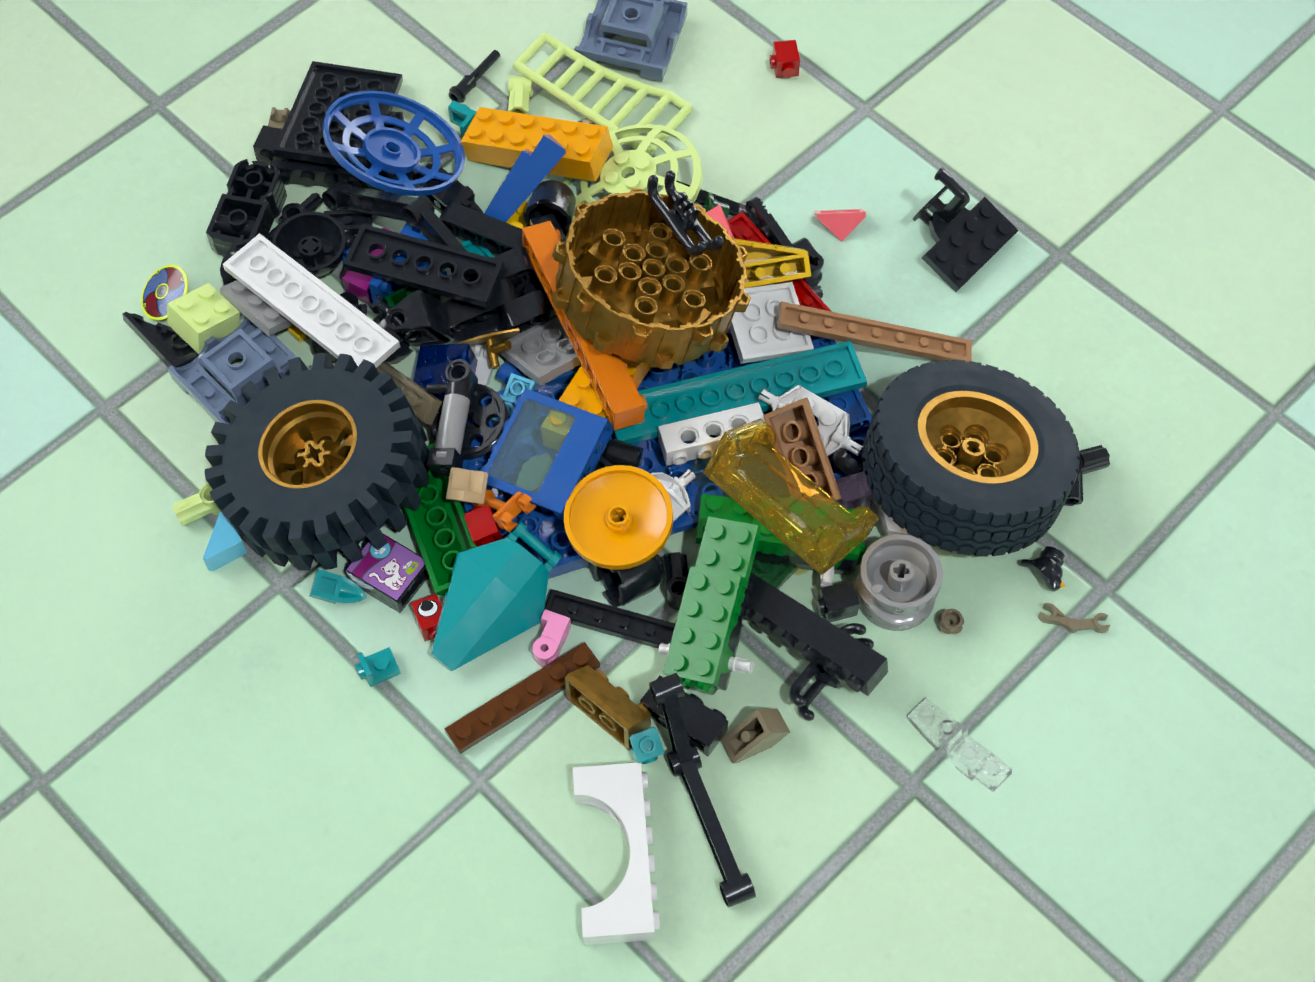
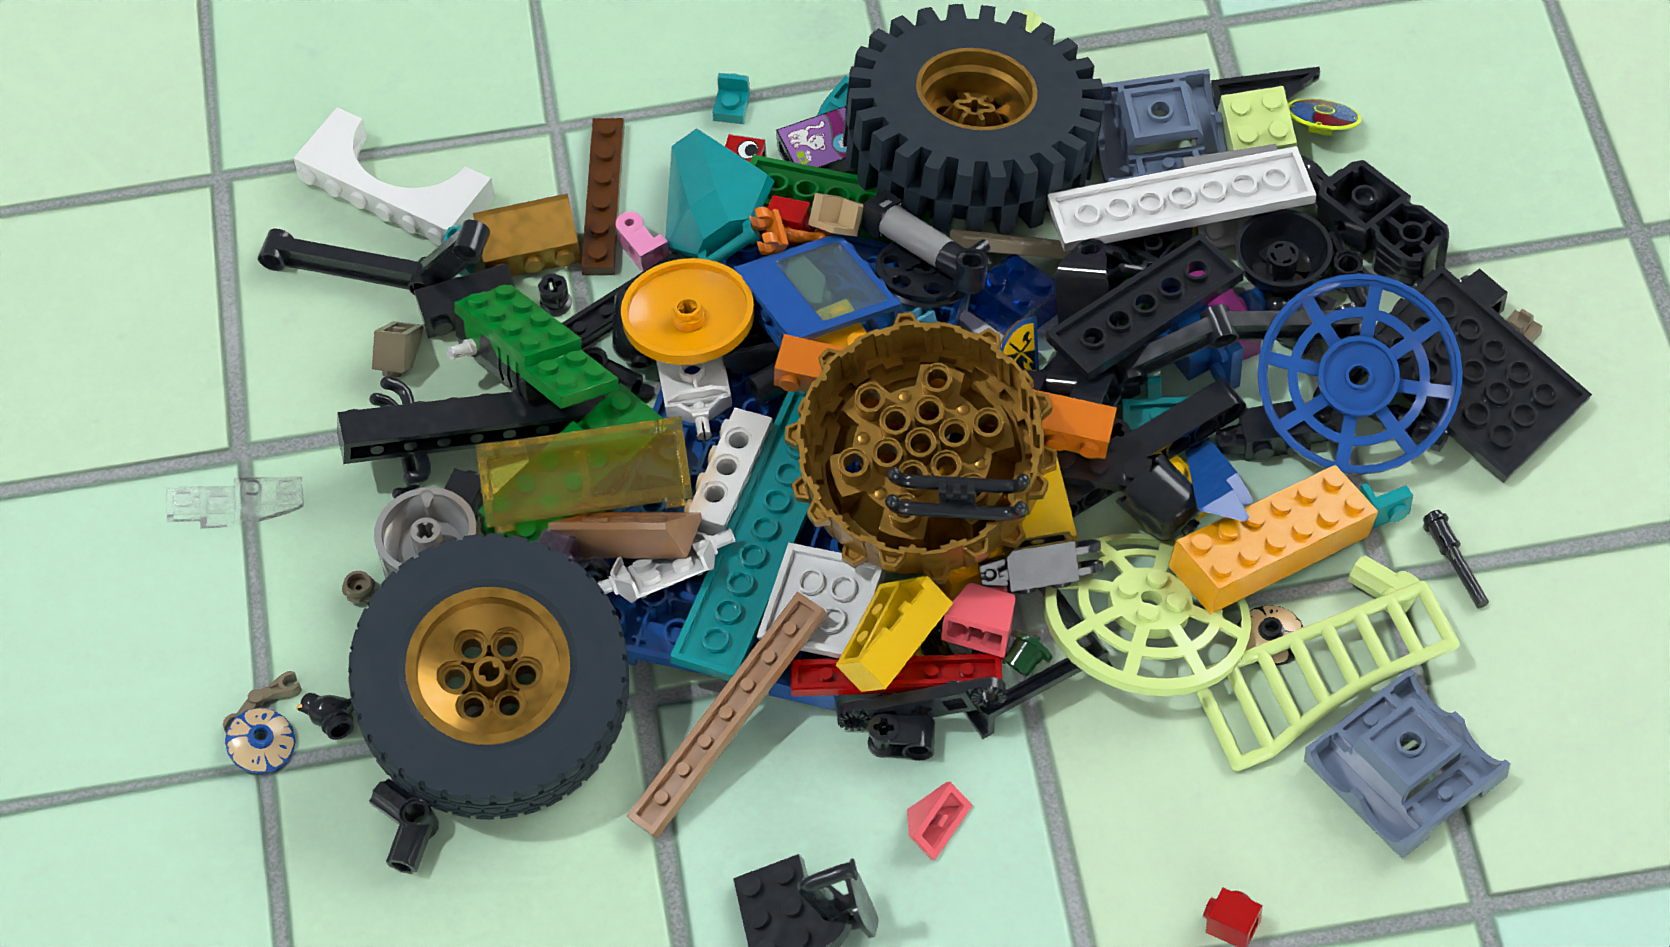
camera: 130 degrees right, 5 degrees down
none -> tan dish [225,708,296,774]
none -> black bush [538,273,572,317]

